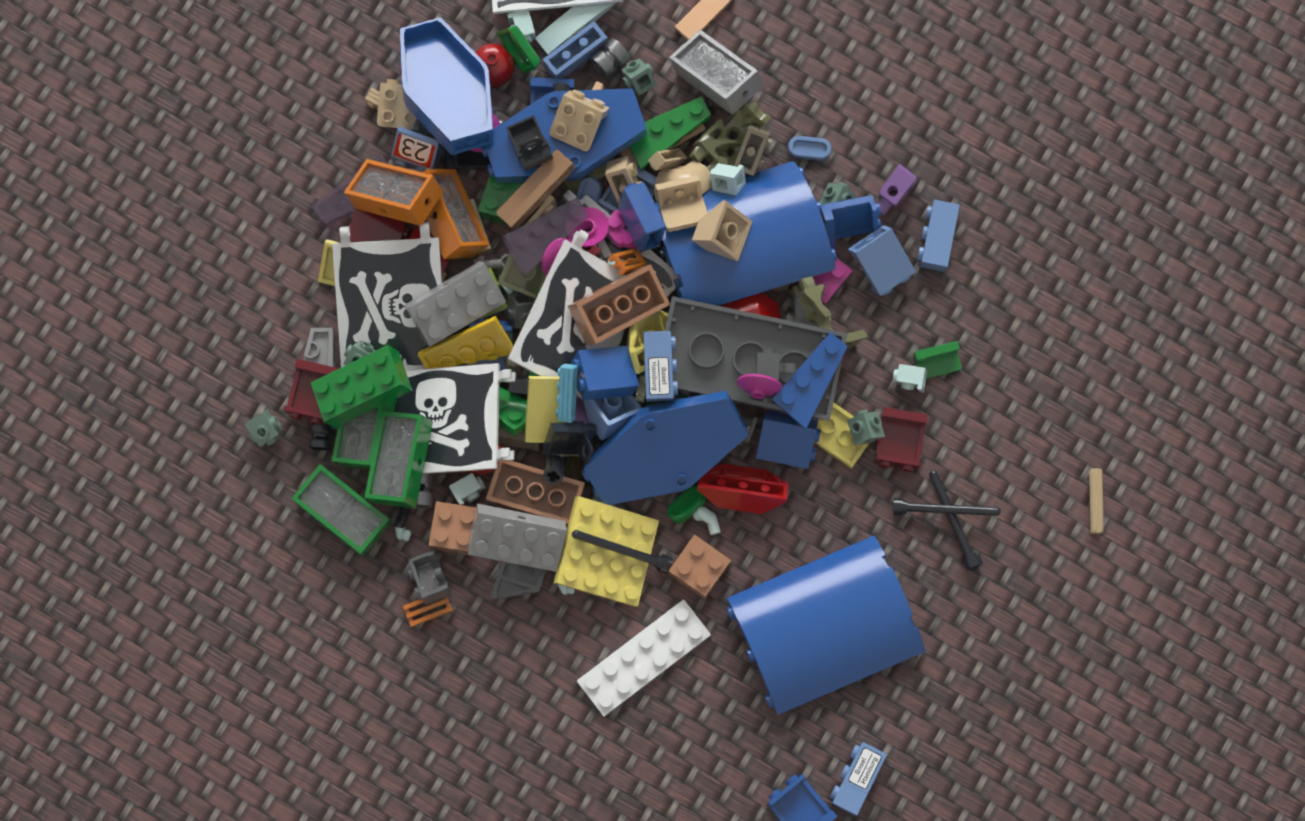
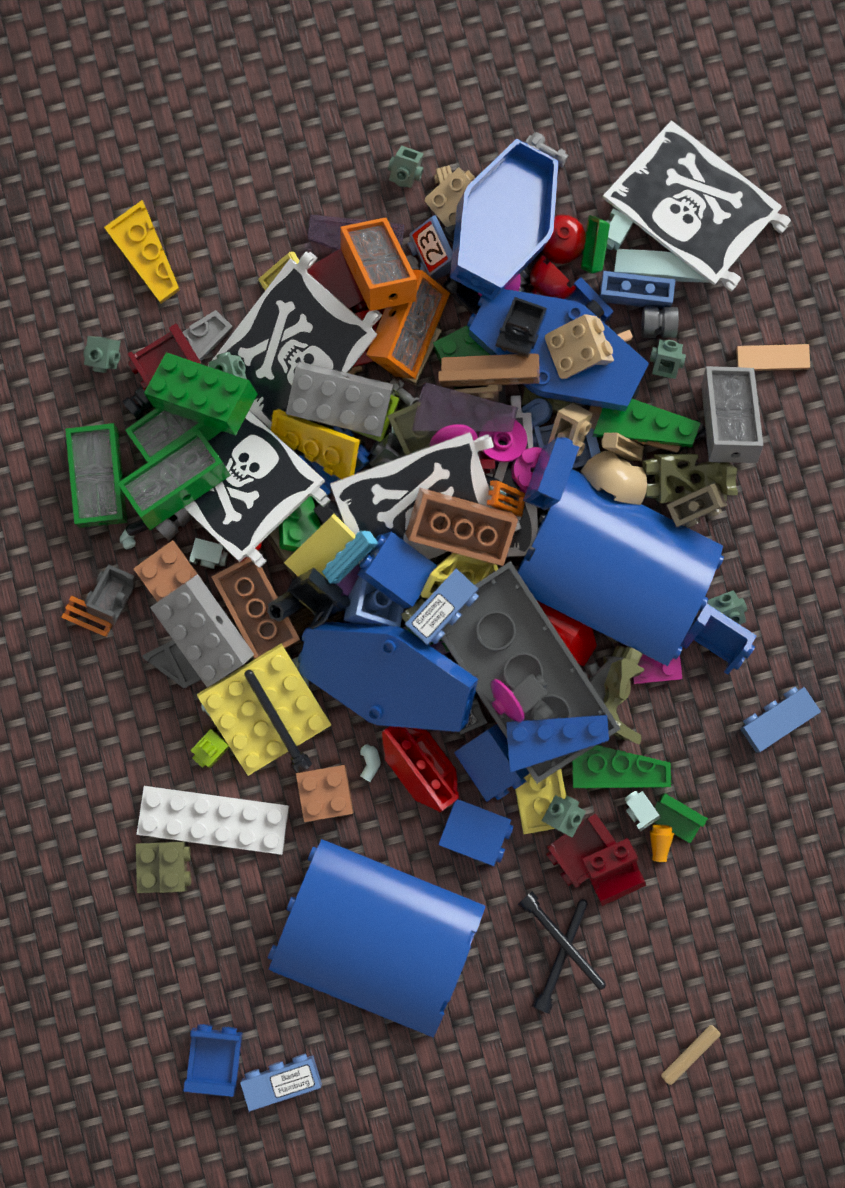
camera: 50 degrees right, 5 degrees up
tan bracket [655,175,708,232] -> none
green tile [667,485,707,524] -> none
tan slope [692,201,753,261] -> none
light aqua brick [709,163,746,196] -> none
medium blue tile [788,136,831,161] -> none
medium blue panel [848,225,916,296] -> none
medium lavender torso [878,164,917,215] -> none
none -> yellow wing [104,200,180,304]
none -> olive plate [136,841,191,893]
none -> lime brick [190,729,230,768]
none -> sand green brick [388,146,424,188]
none -> blue brick [438,799,514,866]
none -> light grey bar [525,132,569,168]
none -> red cylinder [529,256,576,299]
none -> green wing [572,745,671,788]
none -> dark red panel [583,838,647,906]
none -> light orange cone [650,824,674,862]

